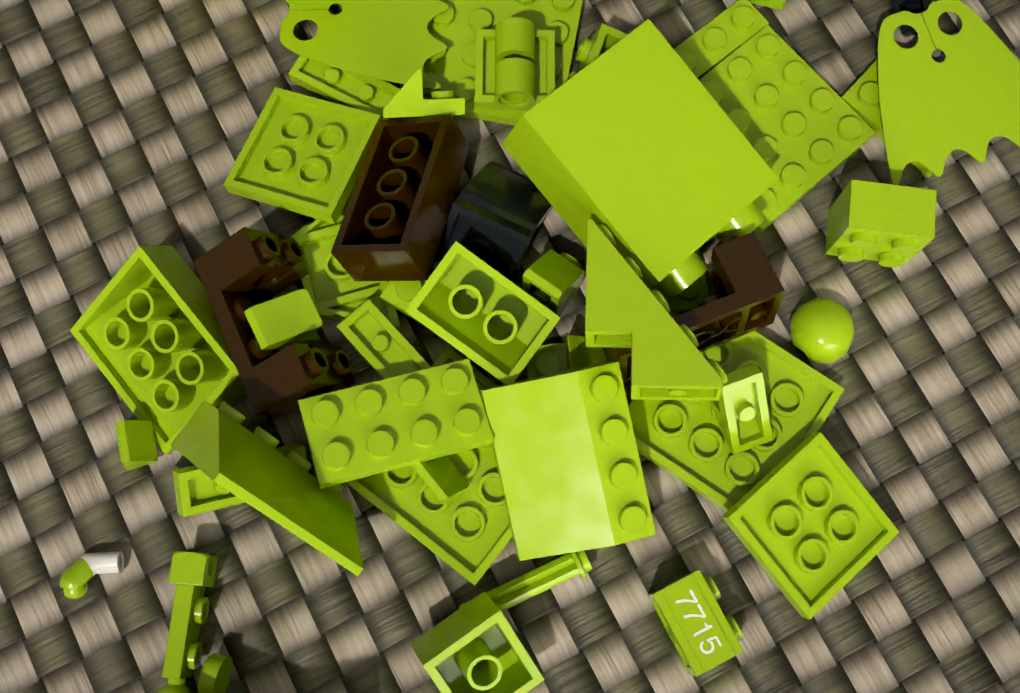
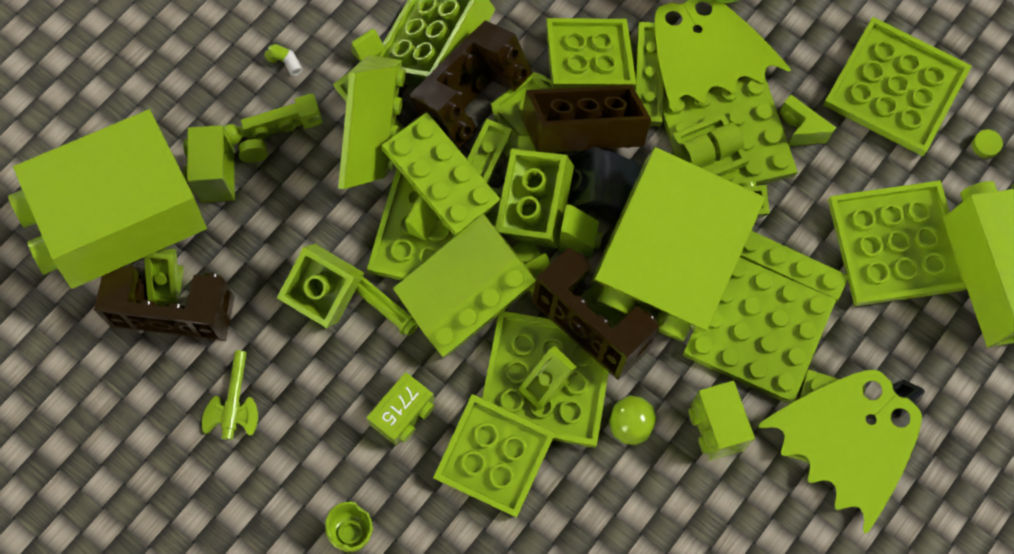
camera: 65 degrees right, 5 degrees down
lime slope [244,289,323,350] -> none
lime slope [383,66,465,119] -> none
lime slope [585,219,728,401] -> none

